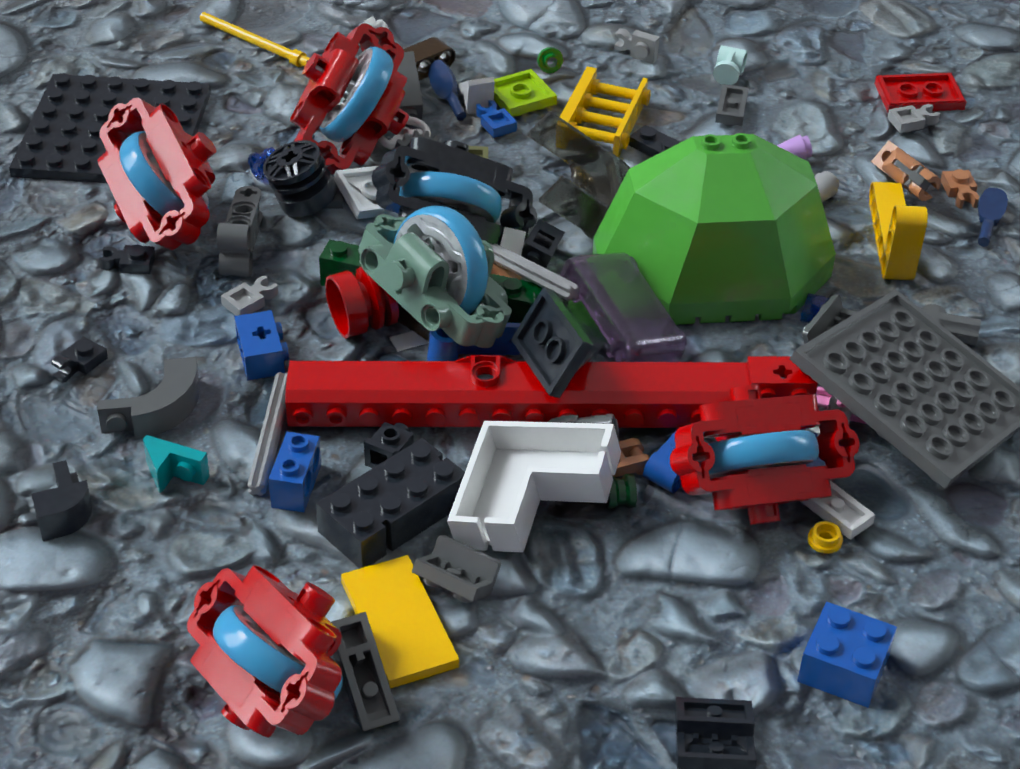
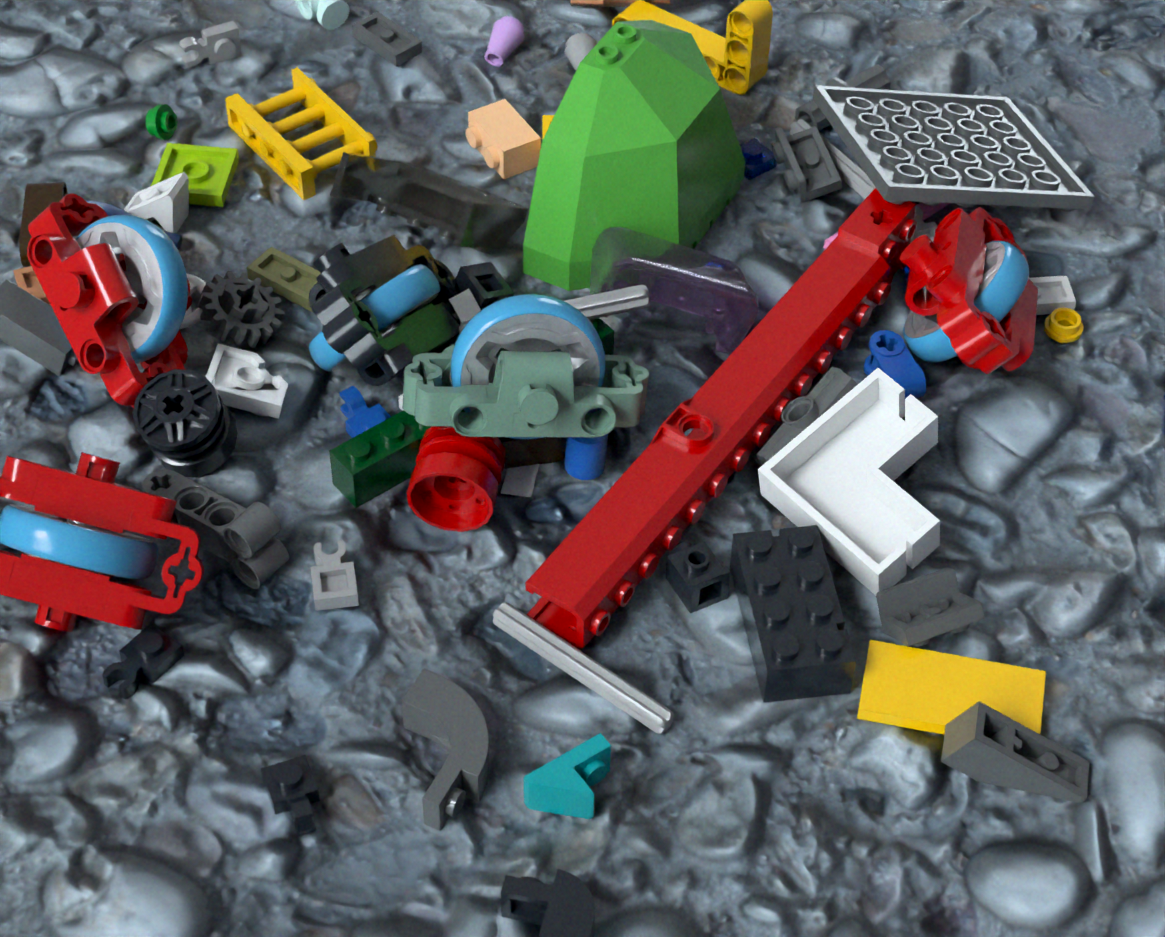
camera: 55 degrees left, 5 degrees up
red piece [187,564,343,738] -> none
blue brick [234,310,289,381] -> none
clear blue wheel [248,147,275,181] -> none
blue brick [268,431,321,512] -> none
blue plate [476,100,517,138] -> none
black piece [511,287,623,398] -> none
black plate [628,125,681,157] -> none

